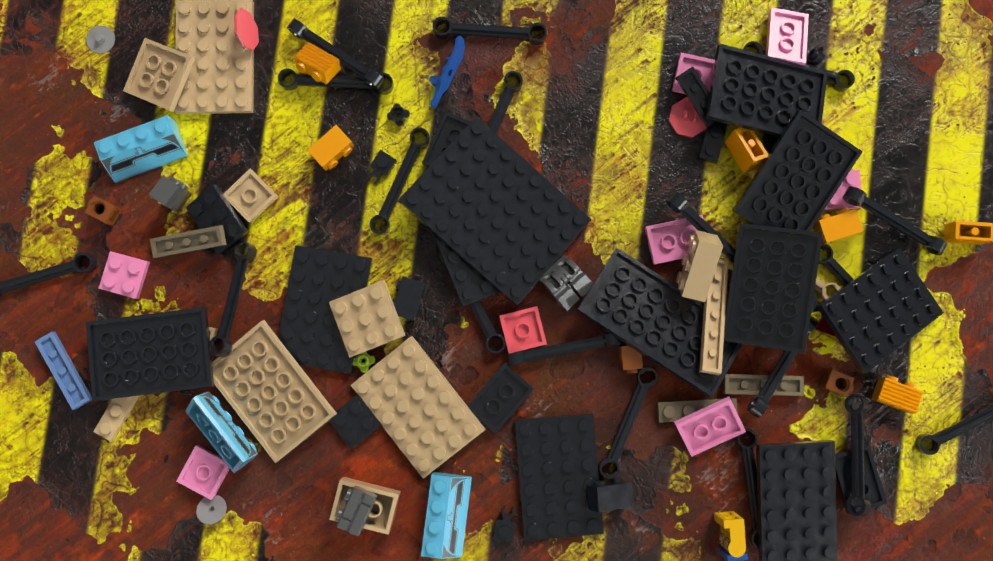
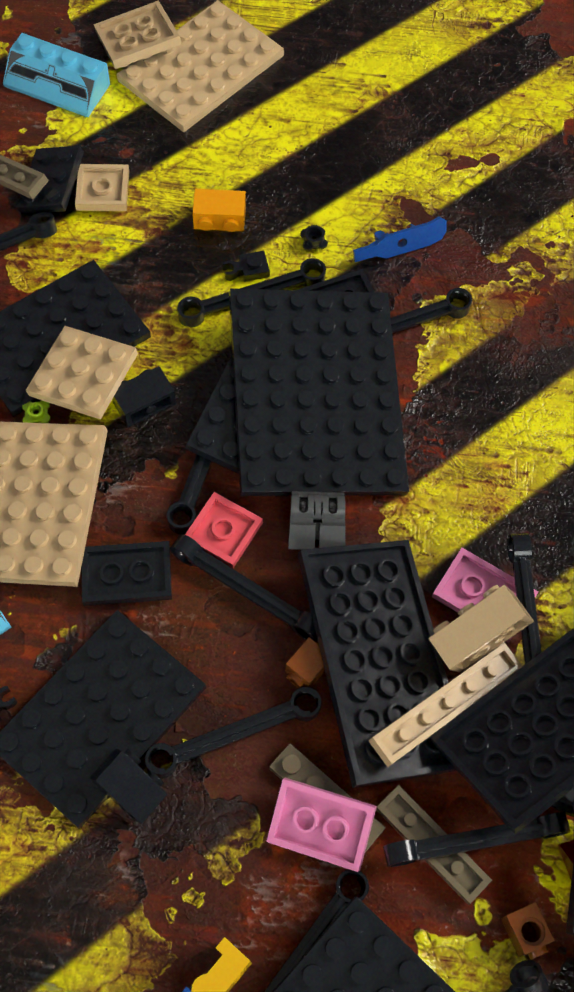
camera: 45 degrees right, 20 degrees down
dark grey brick [149,175,192,212] -> none
coral piece [234,8,259,51] -> none
black piece [278,69,394,95] -> none
black piece [287,18,385,90] -> none
light orange brick [294,42,341,85] -> none
black piece [433,17,547,45] -> none

